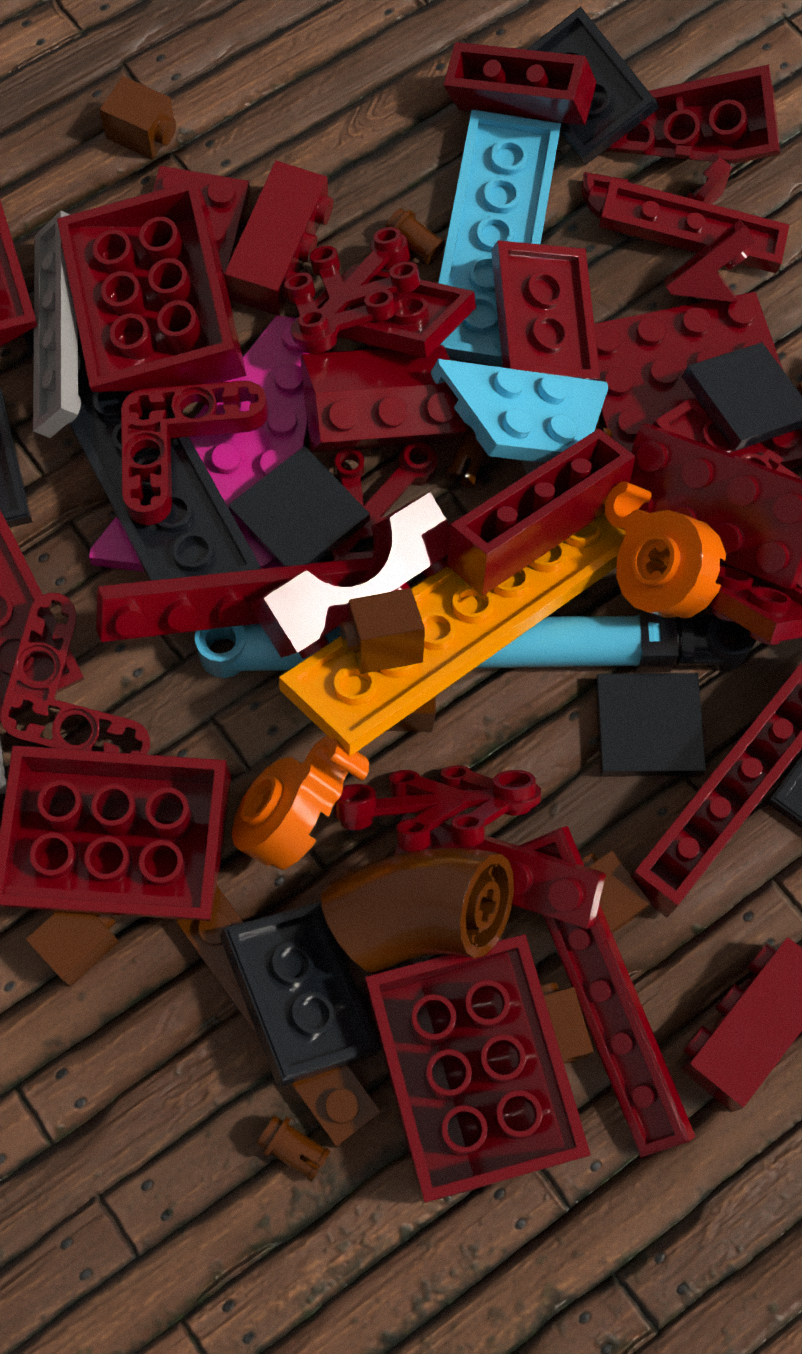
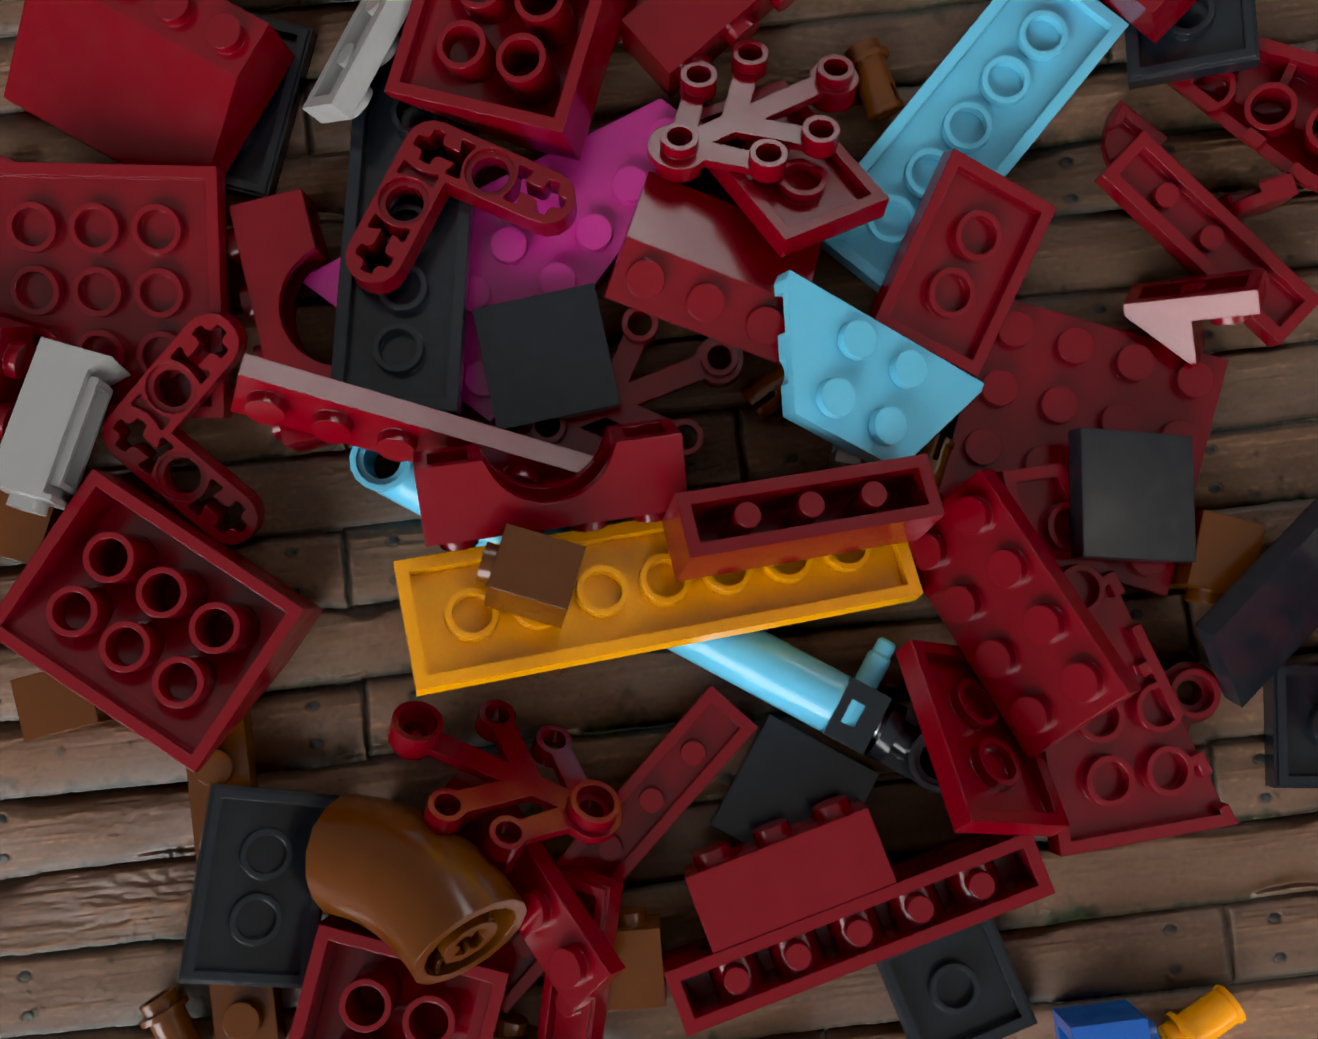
camera: 40 degrees right, 15 degrees up
orange piece [231,736,369,870] -> none
orange piece [605,481,726,619] -> none
none -> dark red arch [227,188,335,453]
none -> dark red plate [486,684,758,1014]
none -> dark red brick [684,795,897,953]

